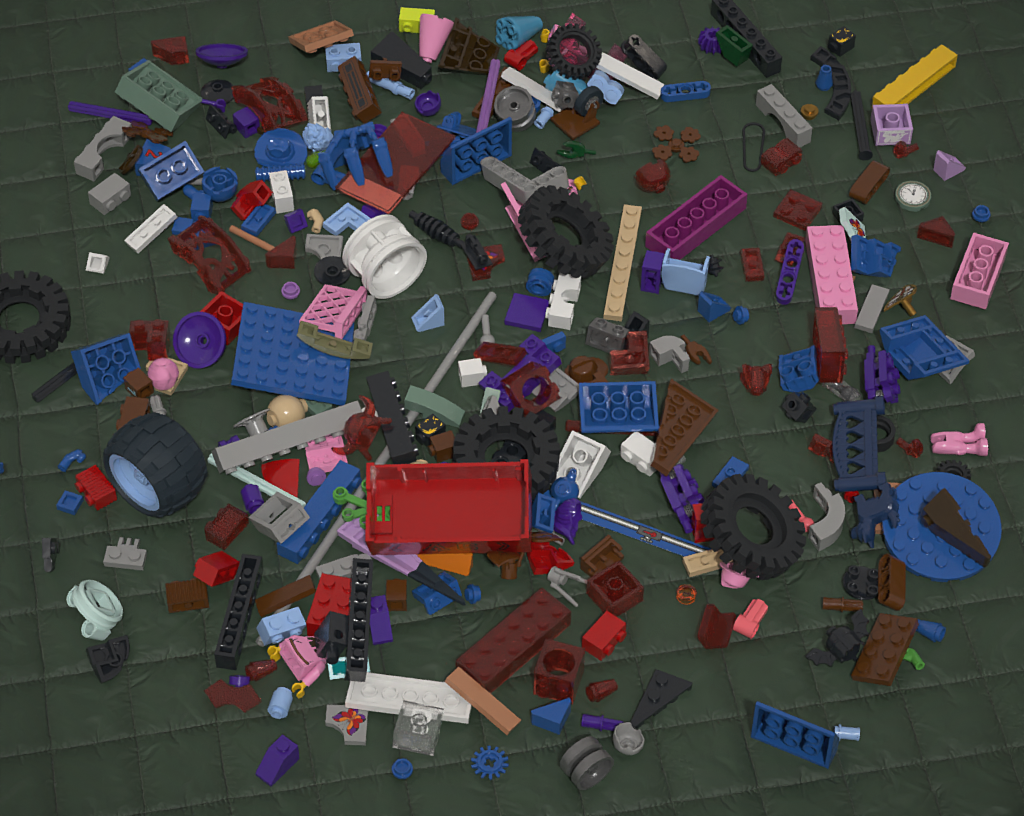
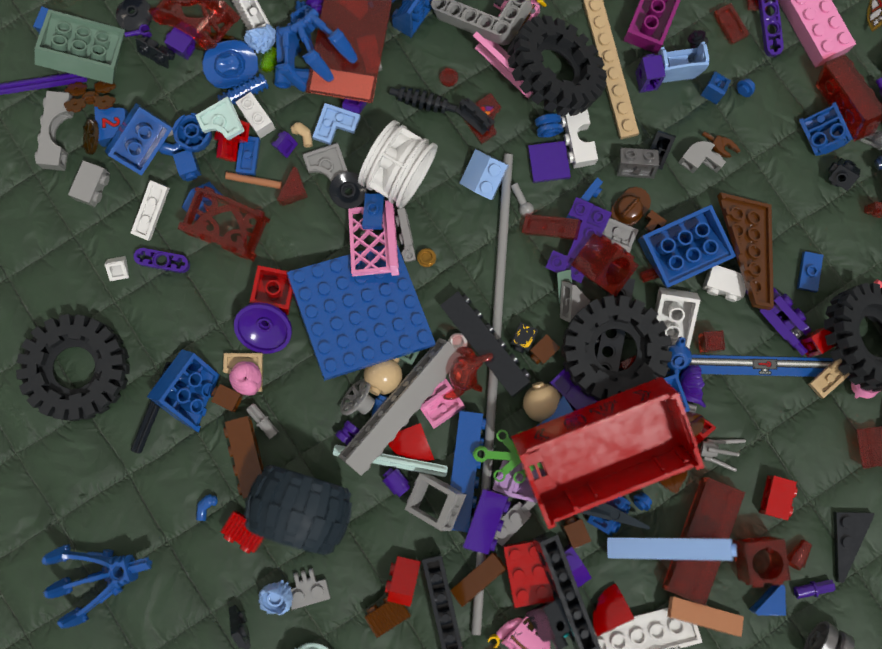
camera: 25 degrees left, 30 degrees up
blue tile [56,490,84,515] -> none
clear red brick [129,319,170,361] -> none
blue tile [172,217,194,235] -> none
clear red brick [204,503,249,550] -> none
light blue brick [256,607,306,646] -> none
medium lavender plate [281,282,300,299] -> none
olive slope [297,320,373,359] -> none
medium lavender plate [306,467,326,486] -> none
sand green slope [404,385,465,428] -> none
light blue slope [411,294,444,332] -> none
white brick [458,358,487,387] -> none
reddish brown hinge [580,534,624,582] -> none
clear red brick [587,560,644,617] -> none
clear red brick [609,331,650,375] -> none
light grey hair [613,722,645,755] -> none
clear red tile [676,584,697,605] -> none
clear red brick [740,363,772,396] -> none
light grey tile [854,284,890,333] -> none
none -> dark purple beam [134,248,190,273]
none -> light aqua tile [195,97,245,140]
none -> light blue hair [258,580,293,615]
none -> blue plate [362,194,385,230]
none -> pearl gold plate [417,248,436,267]
none -> light blue slope [460,149,509,200]
none -> dark purple slope [463,488,511,554]
none -> red brick [593,583,635,637]
none -> light blue brick [607,538,737,561]
none -> clear red brick [698,330,725,353]

